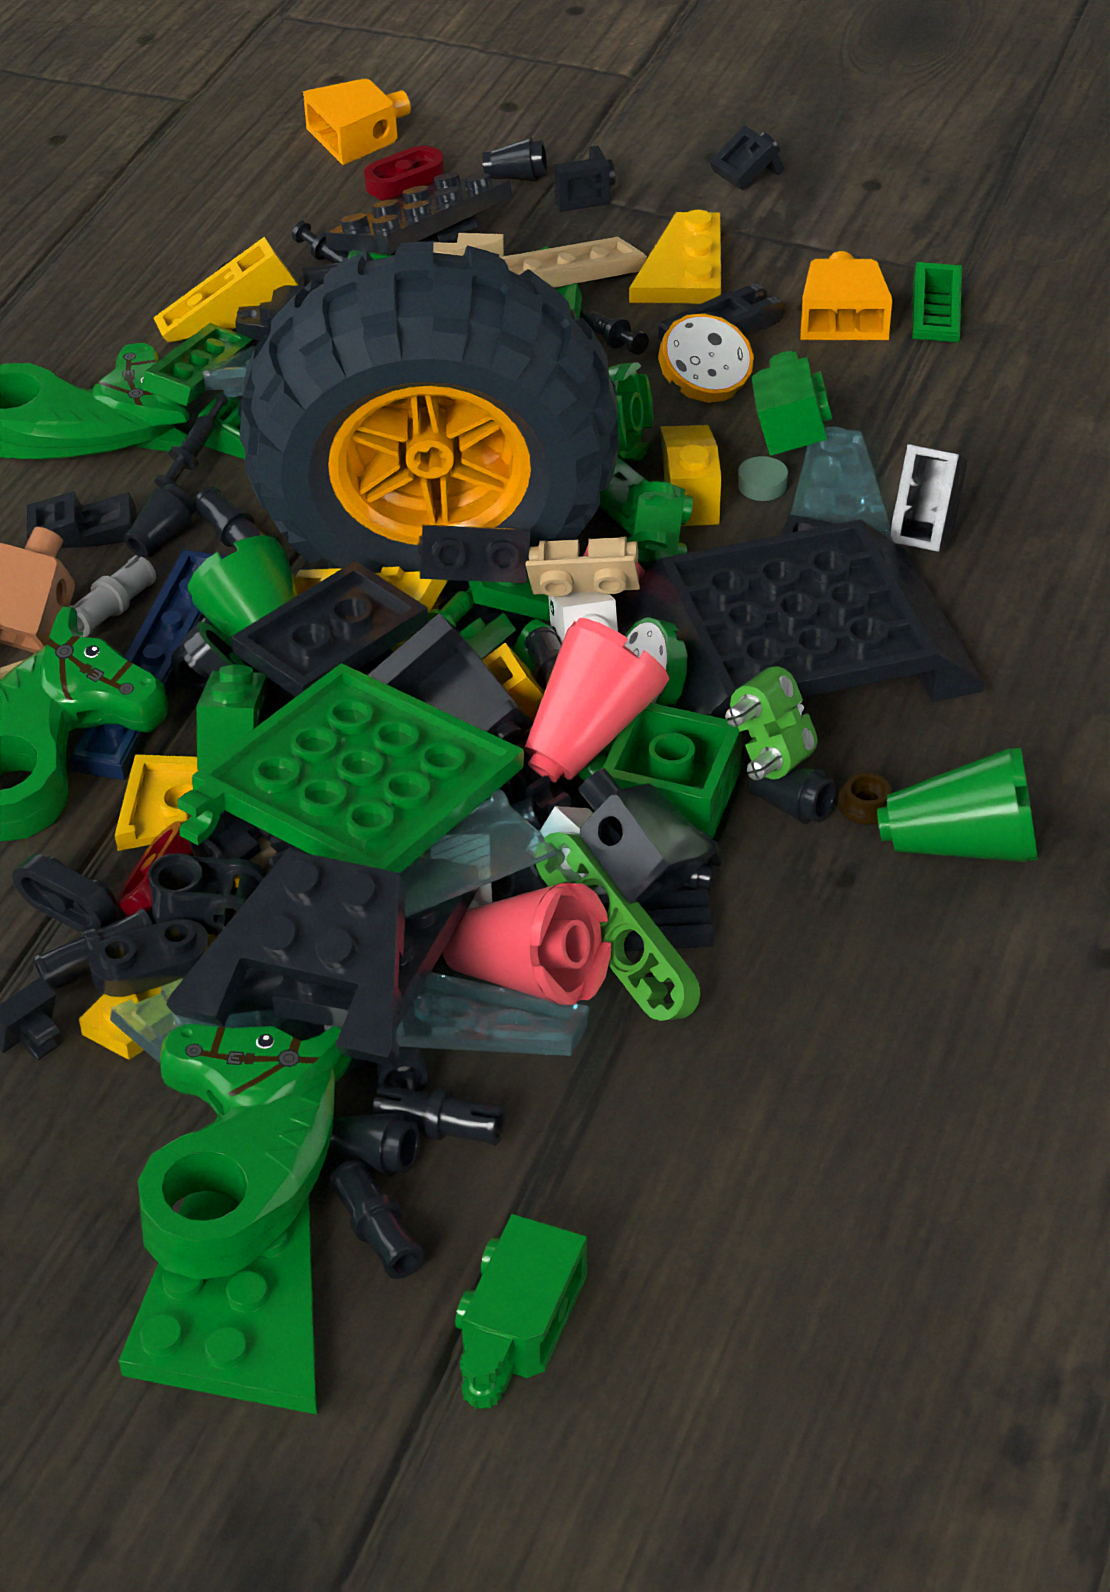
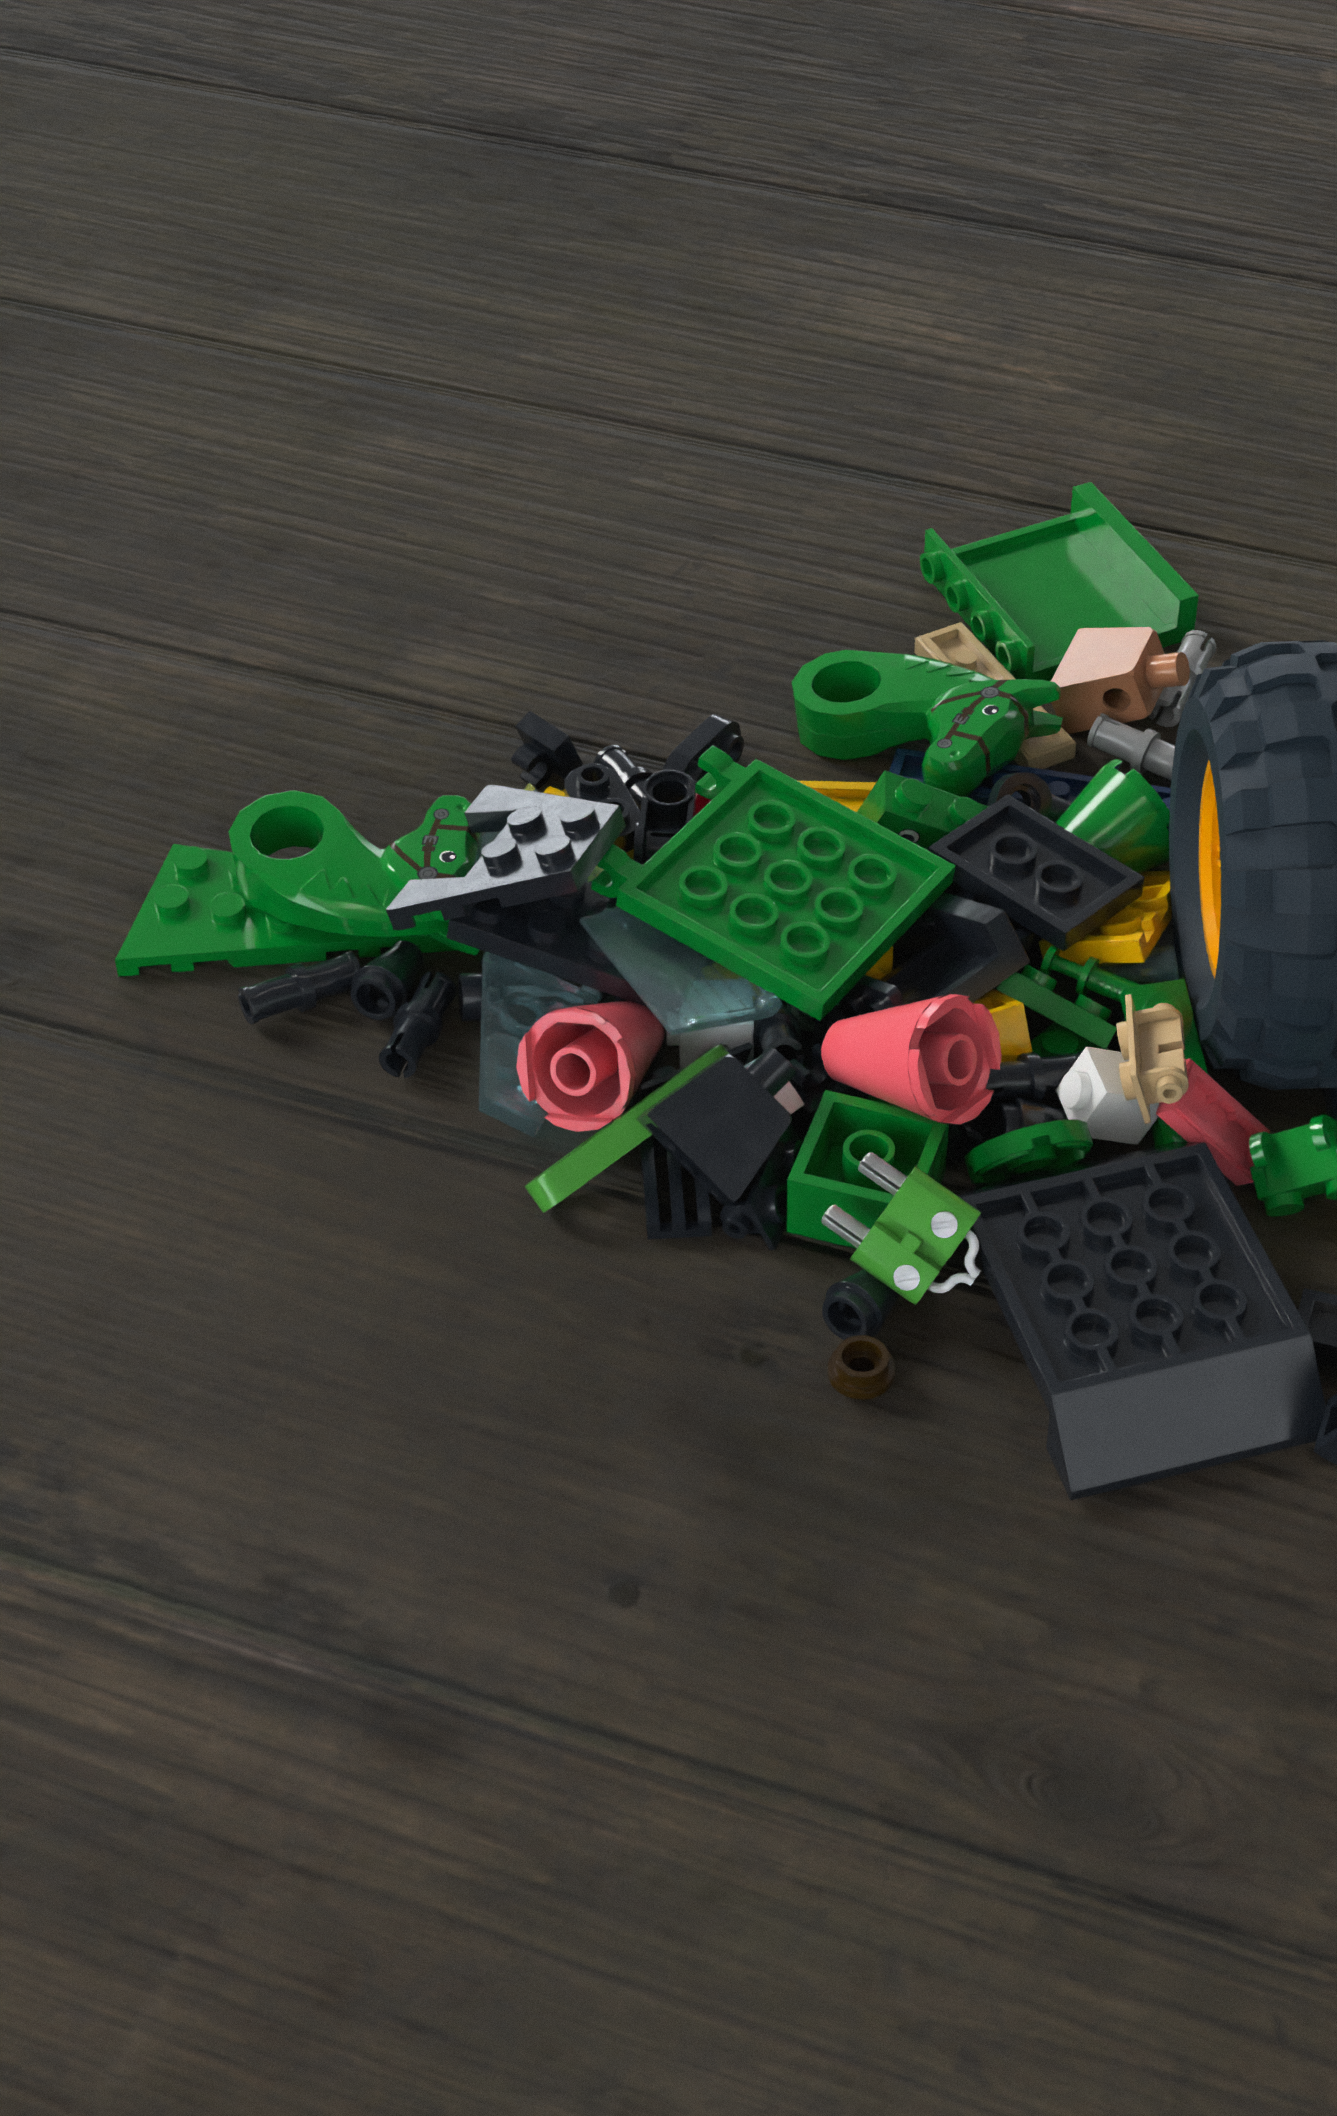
camera: 90 degrees right, 0 degrees up
black hinge [418,525,530,583] -> none
green hinge [455,1214,587,1410] -> none
green cone [877,747,1038,862] -> none

